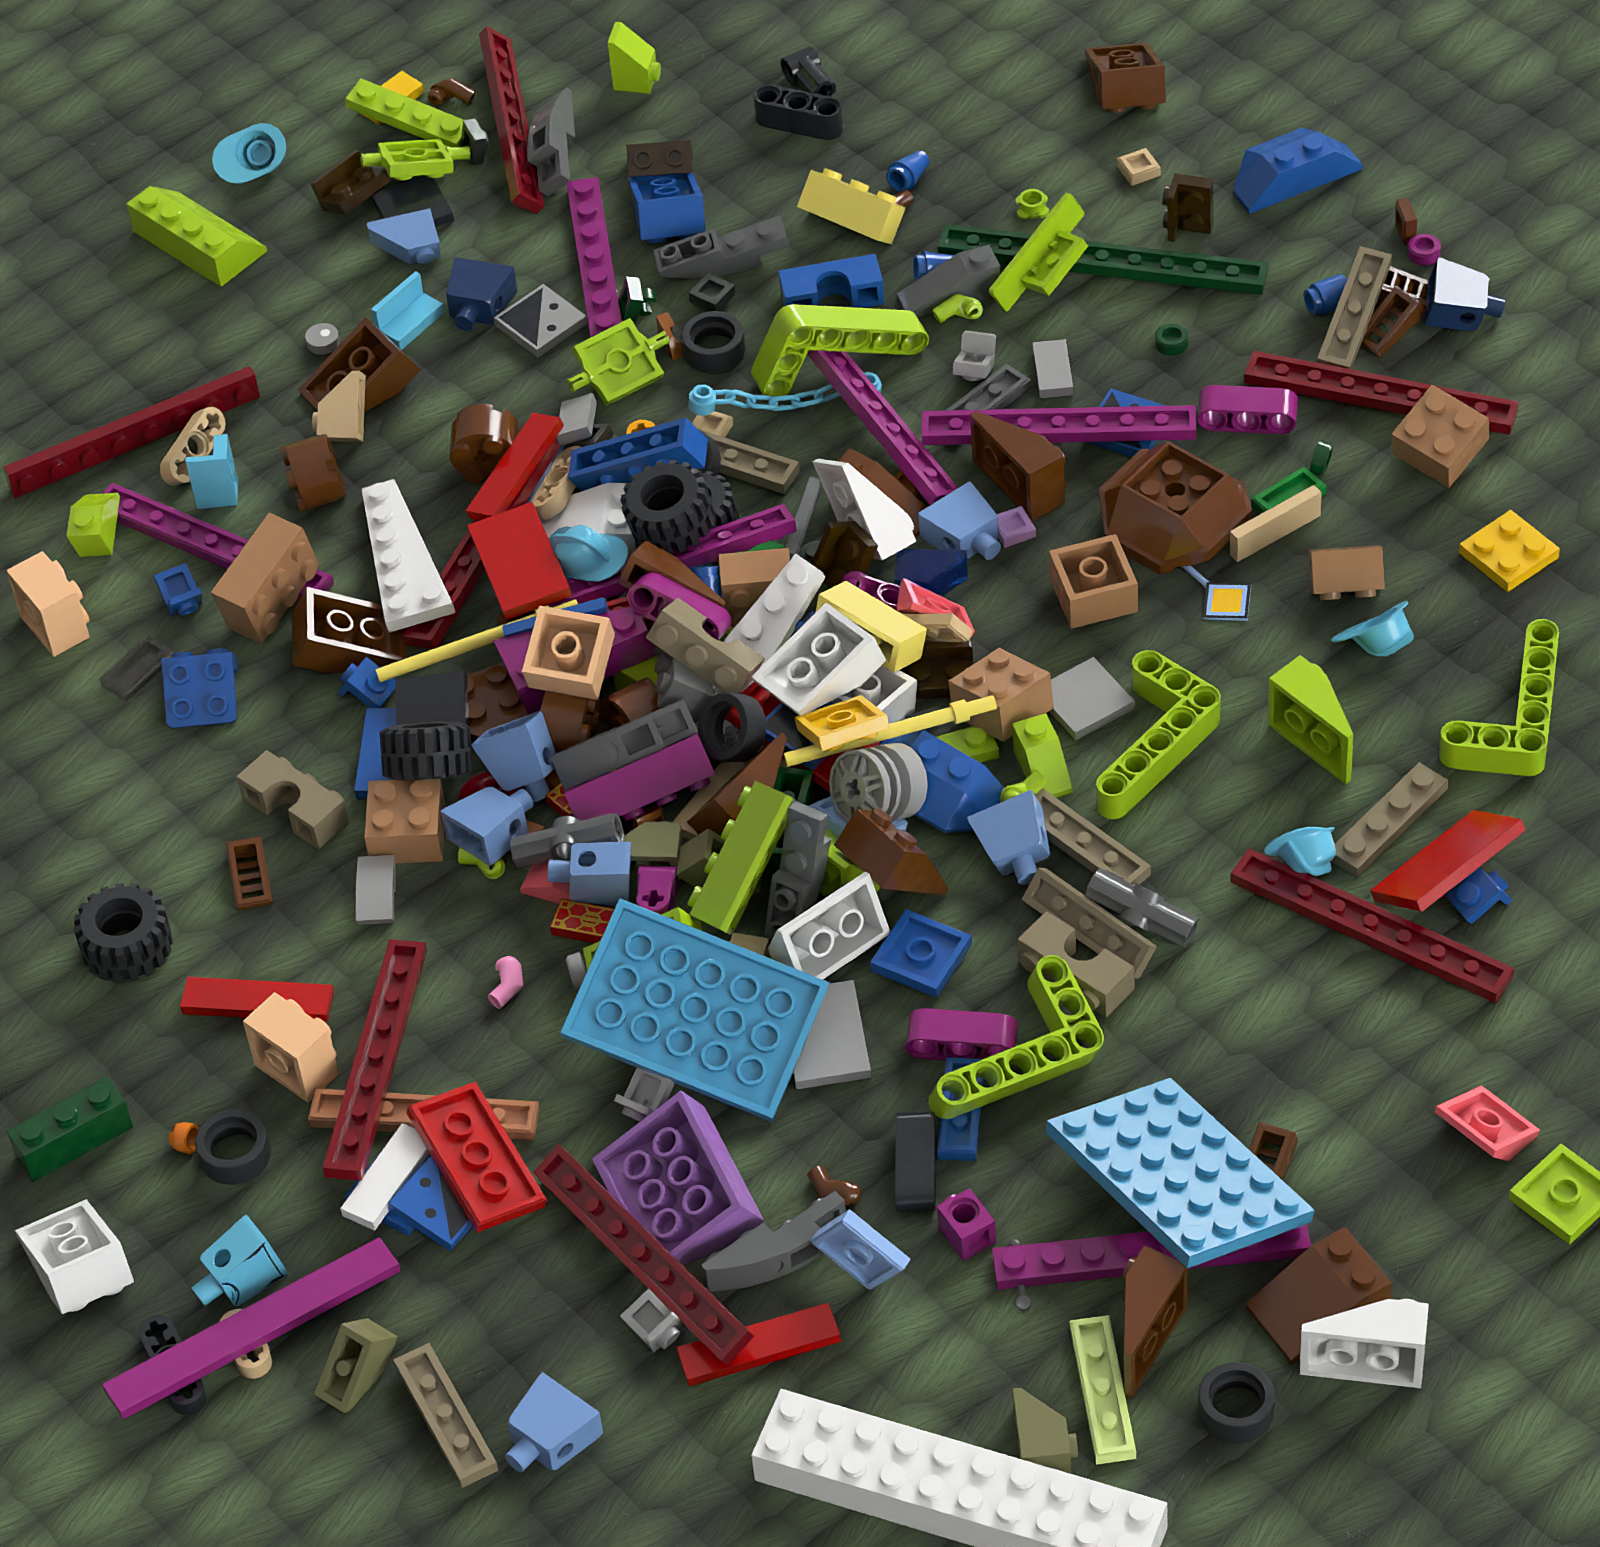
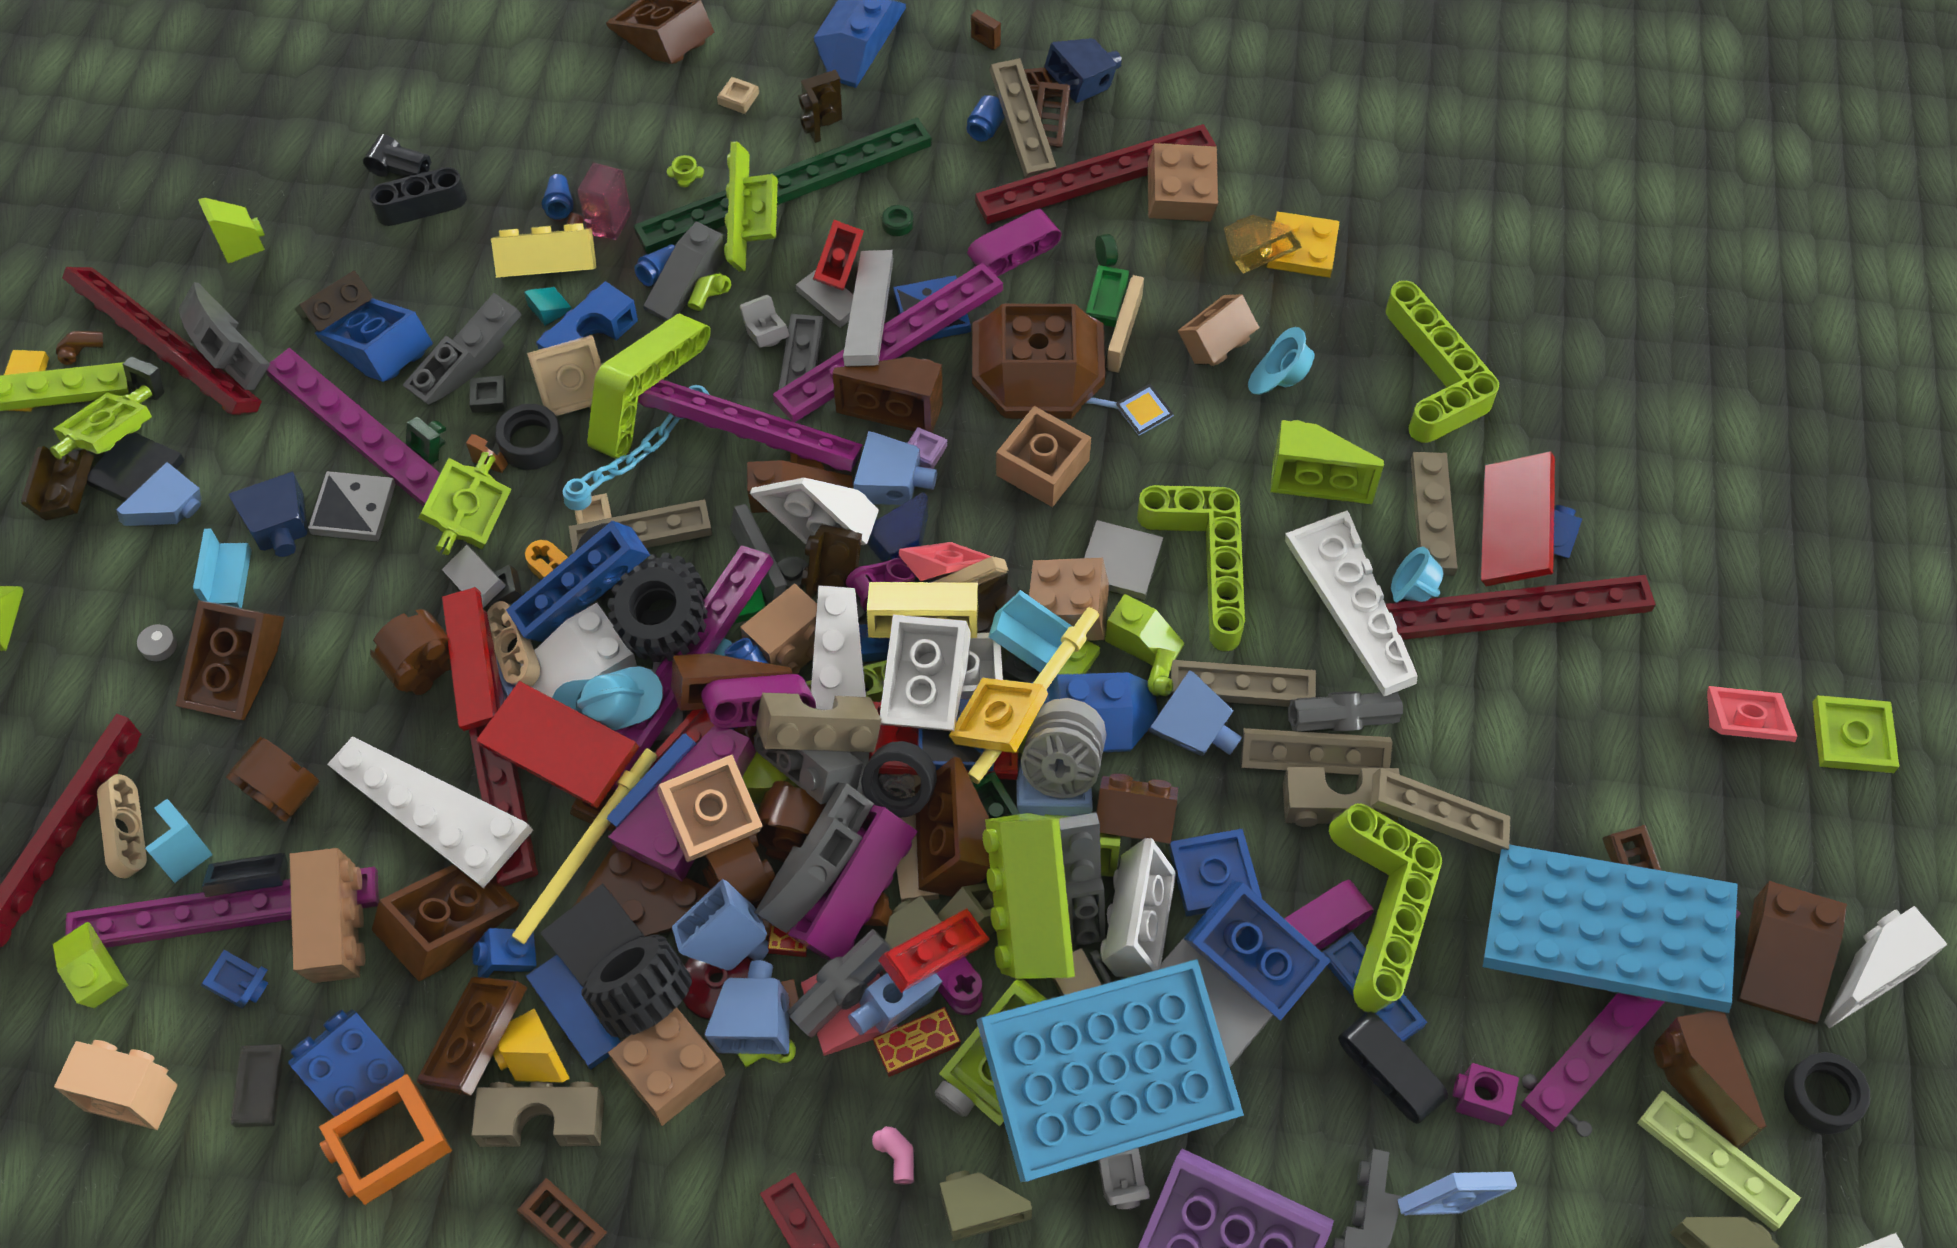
camera: 45 degrees left, 10 degrees up
tan slope [312,371,366,442] -> none
light grey slope [356,855,396,925] -> none
reddish brown arm [807,1166,861,1206] -> none
magenta tile [1407,234,1441,265] -> none
none -> black tile [202,853,288,897]
none -> orange window [319,1074,452,1205]
none -> reddish brown tile [416,977,527,1096]
none -> yellow slope [493,1008,570,1082]
none -> teal slope [524,287,572,326]
none -> tan plate [527,335,601,416]
none -> clear pink brick [577,162,632,240]
none -> red slope [813,220,864,291]
none -> light grey tile [843,250,894,366]
none -> red tile [879,908,990,993]
none -> olive slope [939,1171,1032,1241]
none -> medium azure panel [988,590,1071,673]
none -> blue slope [1184,880,1331,1021]
none -> clear yellow slope [1224,215,1302,274]
none -> white wing [1285,511,1418,696]
none -> dark tan plate [1370,768,1510,854]

